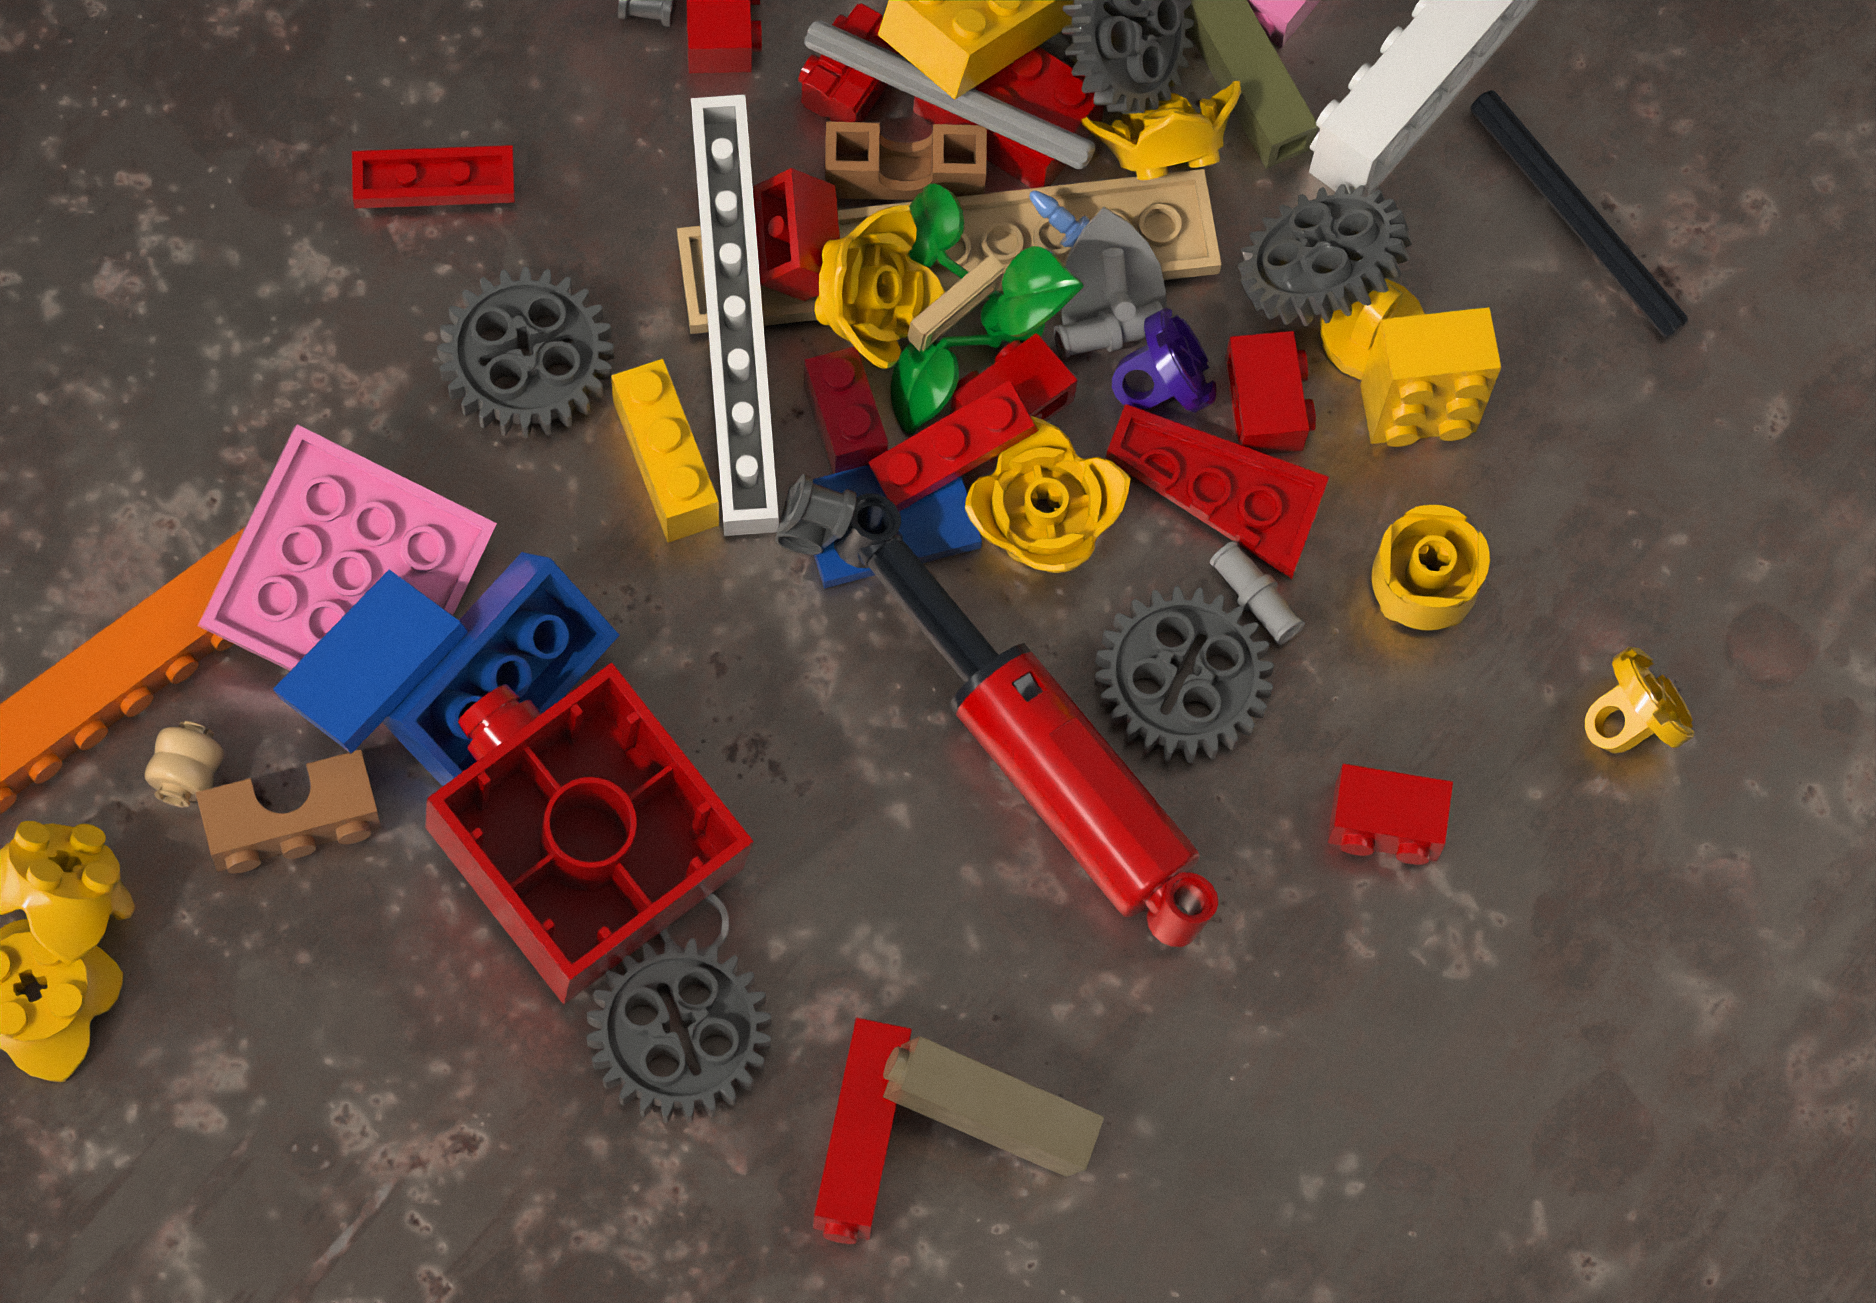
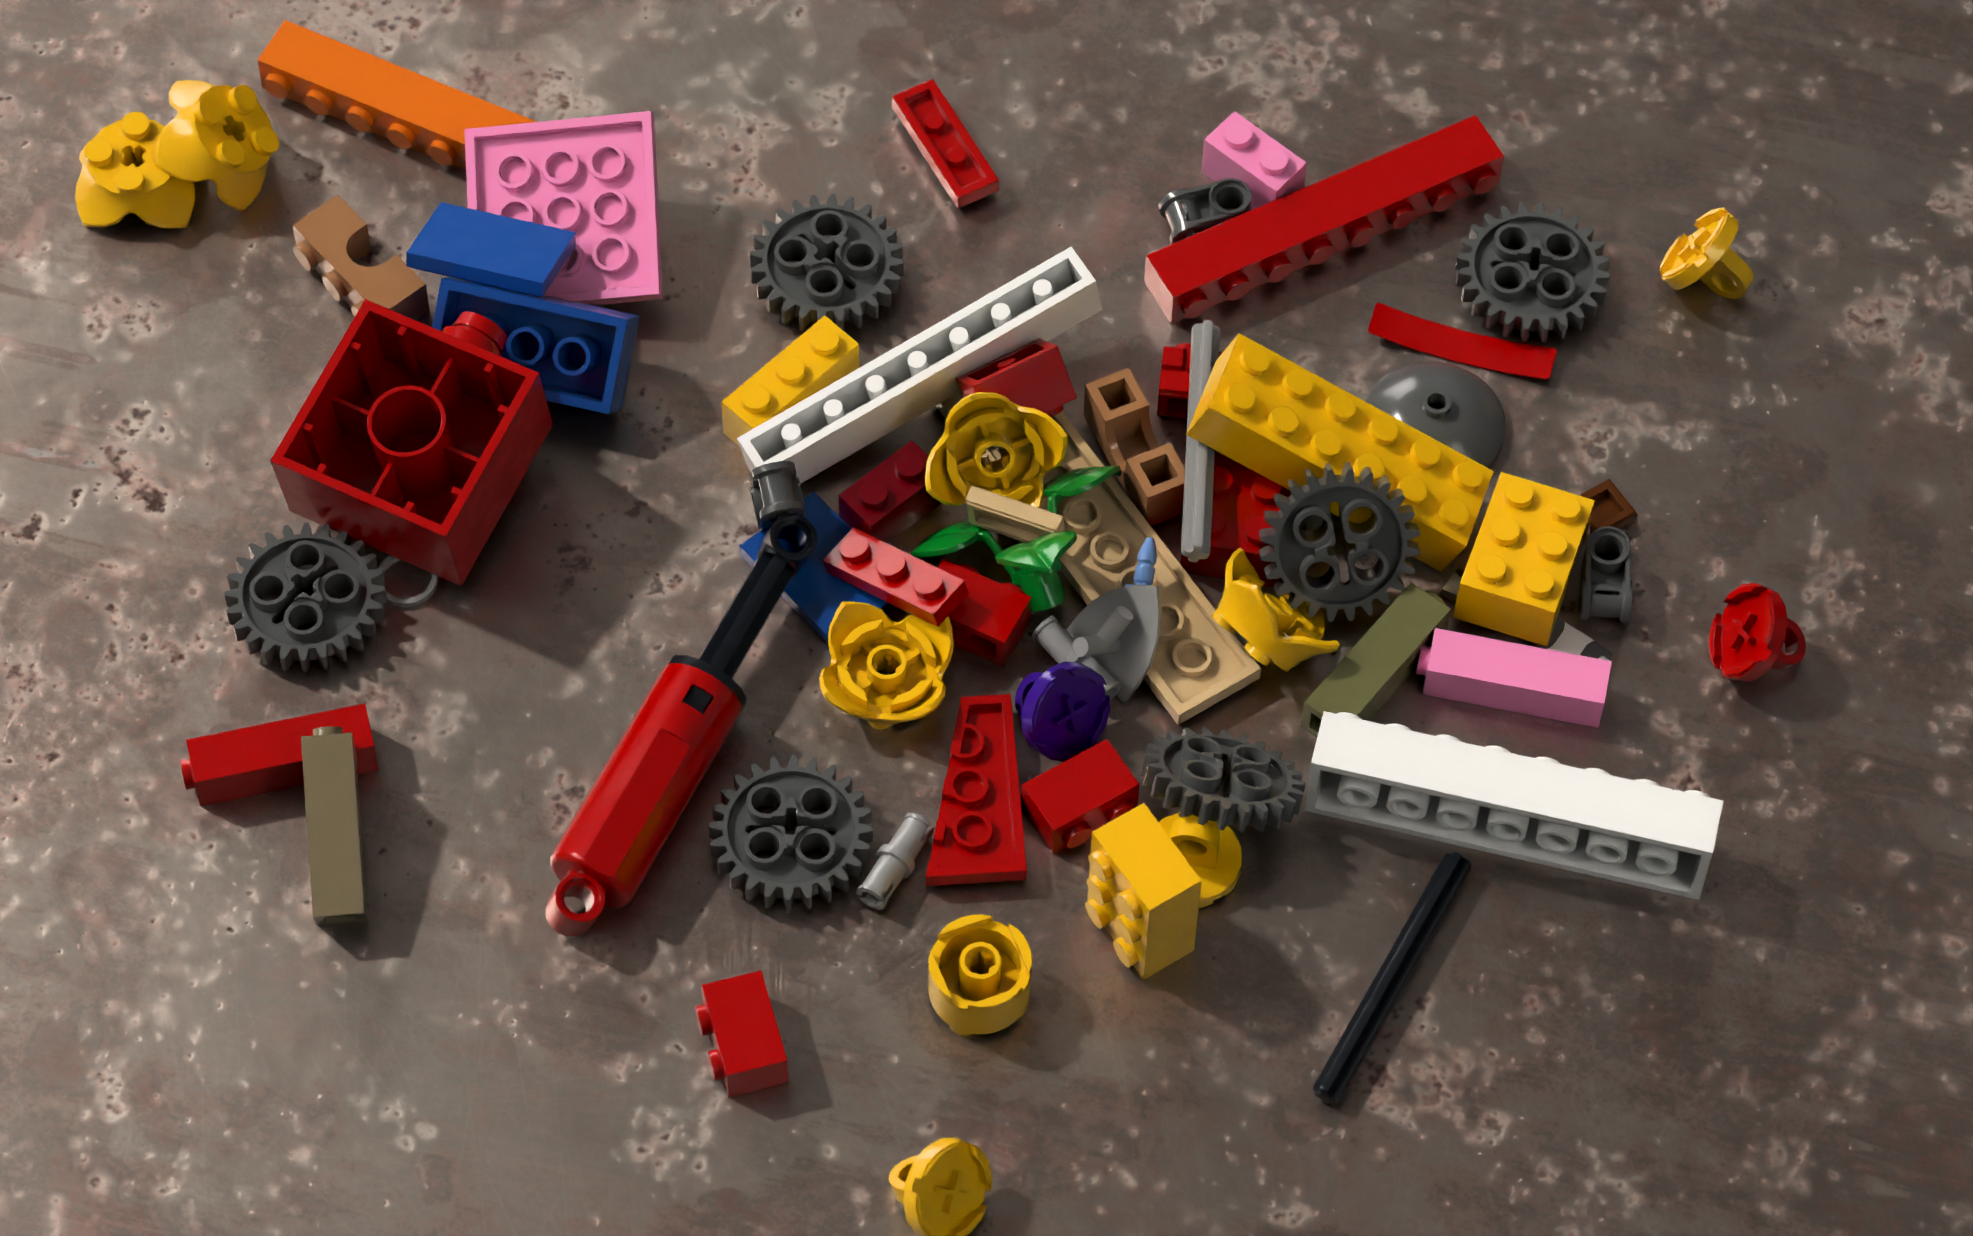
camera: 70 degrees right, 10 degrees down
tan piece [145,721,224,808] -> none

